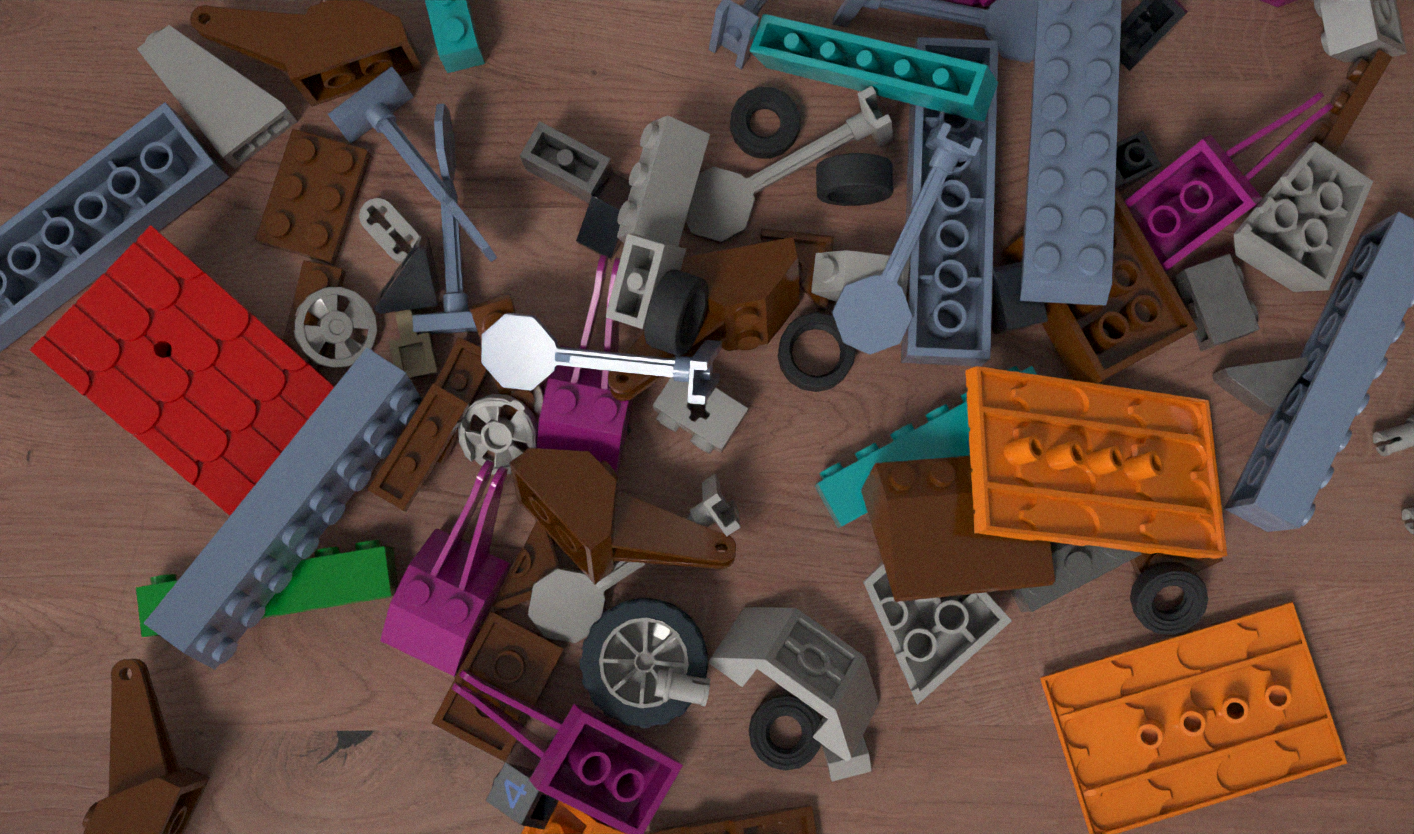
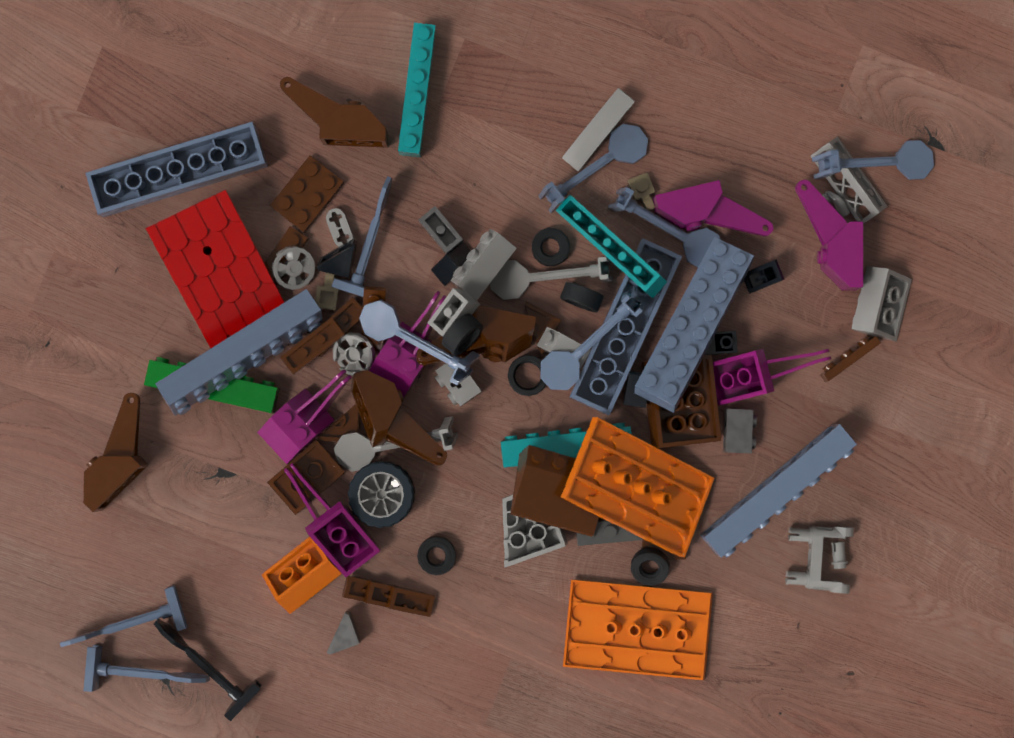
camera: 20 degrees right, 5 degrees up
light grey slope [137,25,298,169] -> none
sand blue piece [328,67,497,262] -> none
black brick [486,762,559,830] -> none
light grey pin [654,667,711,707] -> none
light grey slope [708,607,879,762] -> none
light grey slope [822,736,872,782] -> none
flat silver slope [1212,357,1308,416] -> none
light grey wedge [1233,142,1373,292] -> none

